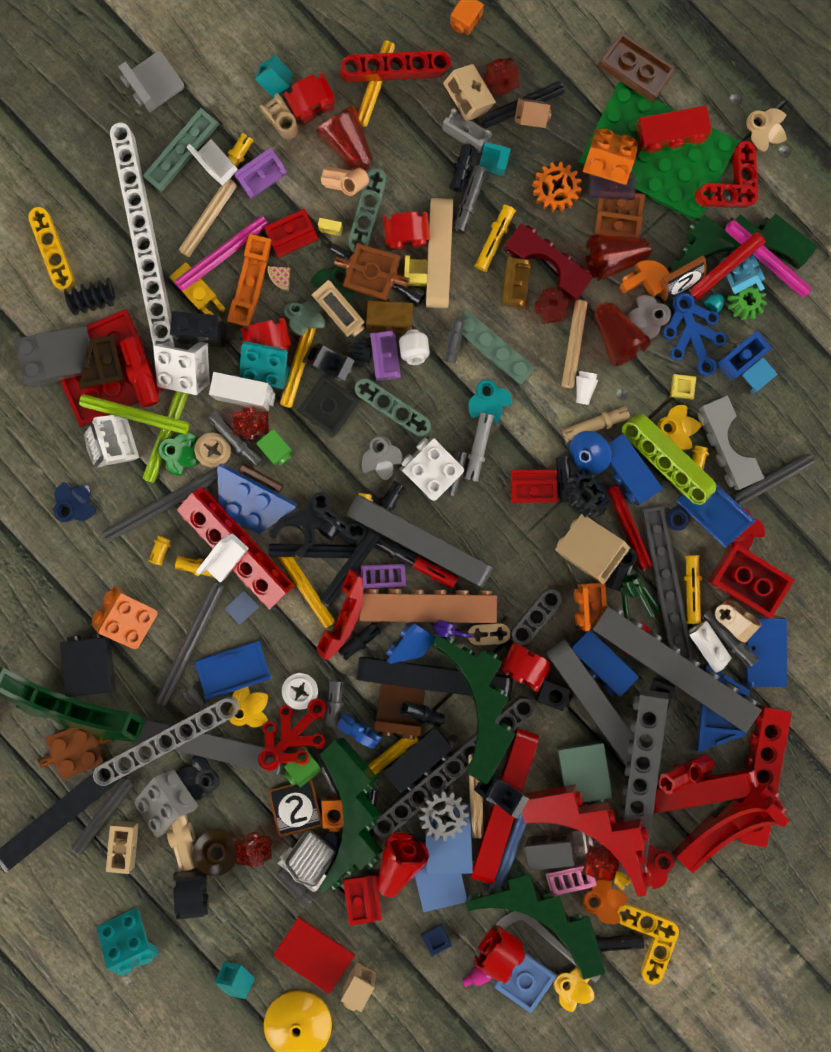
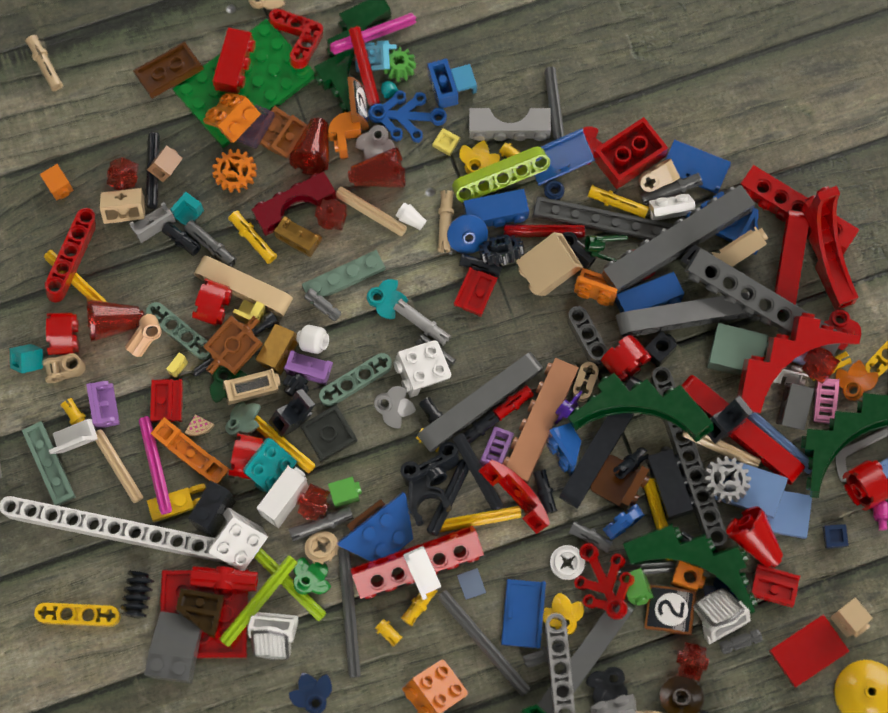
camera: 65 degrees left, 15 degrees down
red piece [658,754,715,794] -> none
none -> tan window [712,227,768,267]

